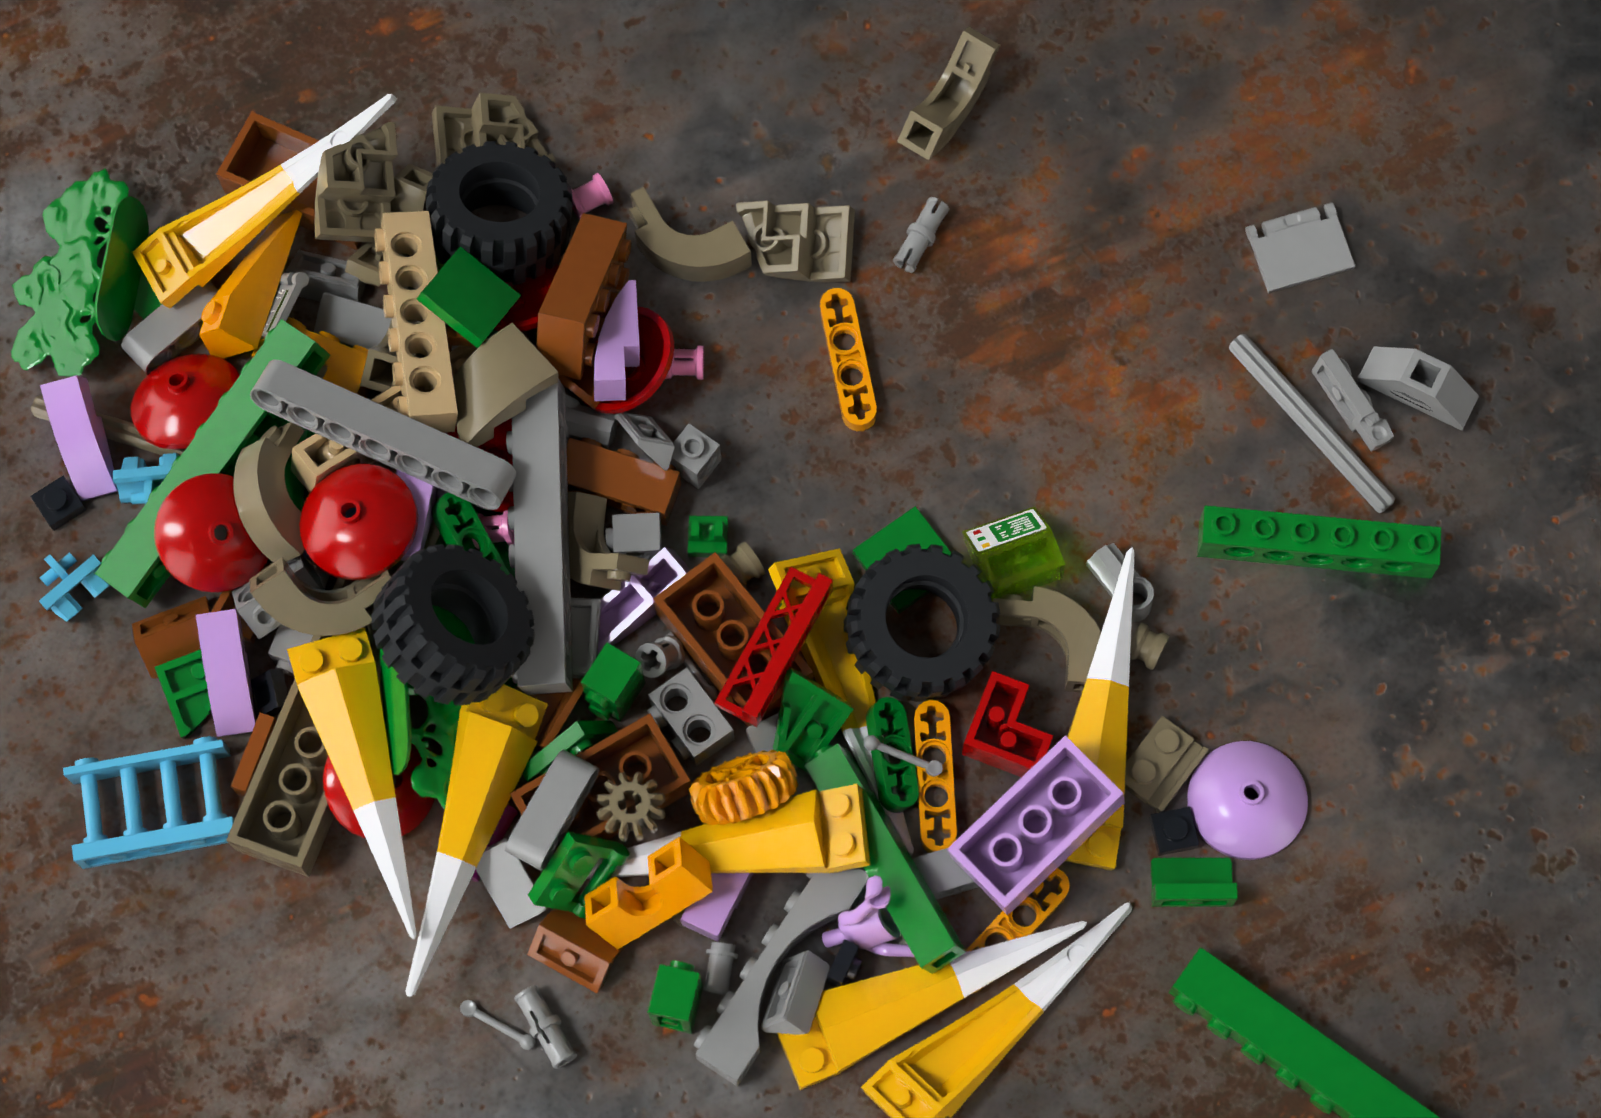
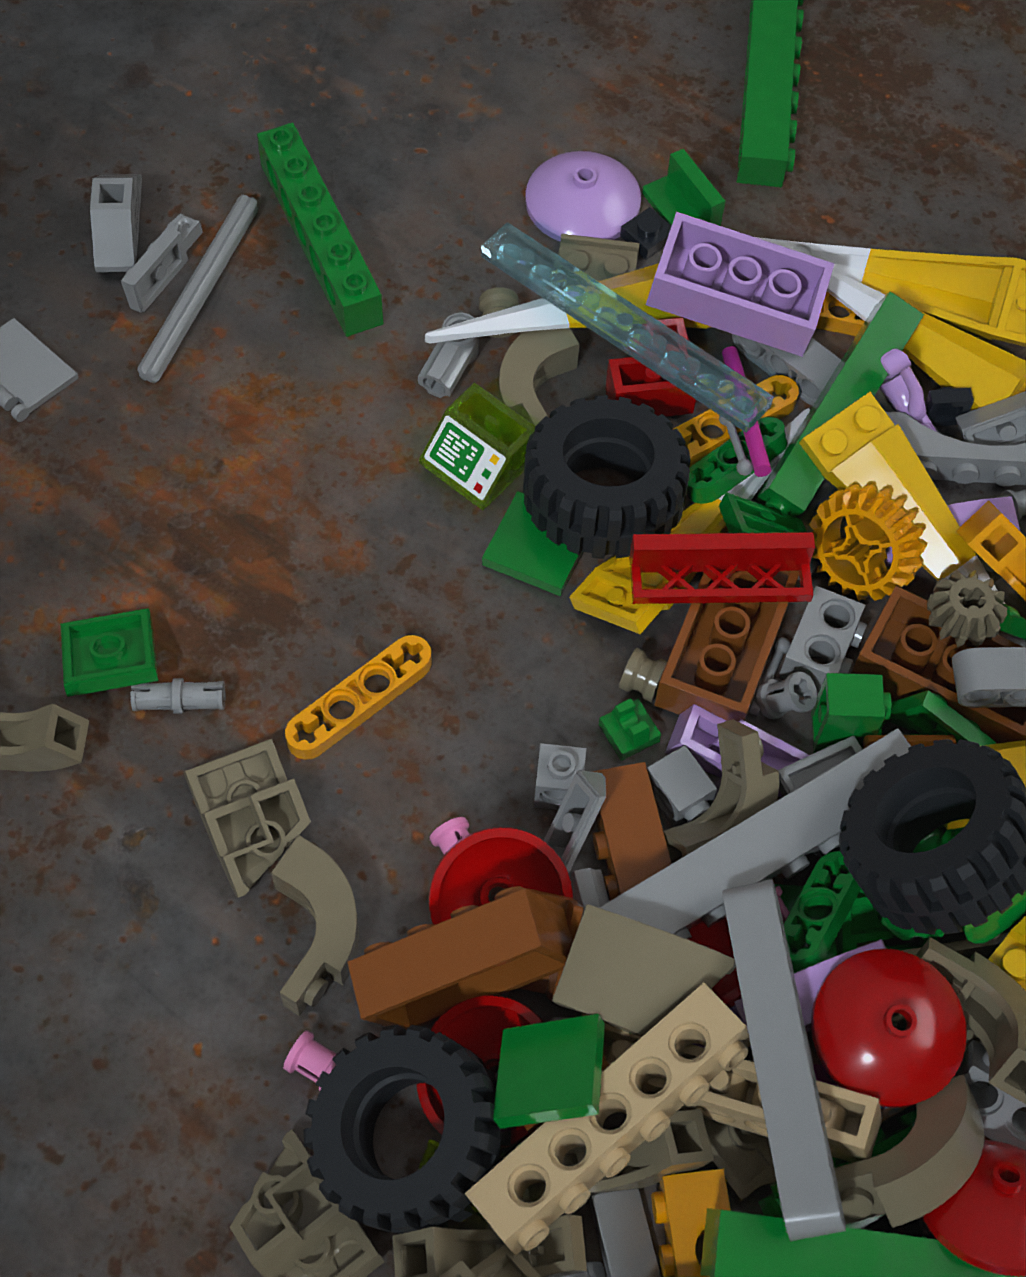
camera: 125 degrees left, 10 degrees down
lavender slope [594,280,640,401] -> none
none -> green tile [61,608,158,697]
none -> clear light blue plate [481,222,774,433]
none -> dark pink bar [722,346,771,477]

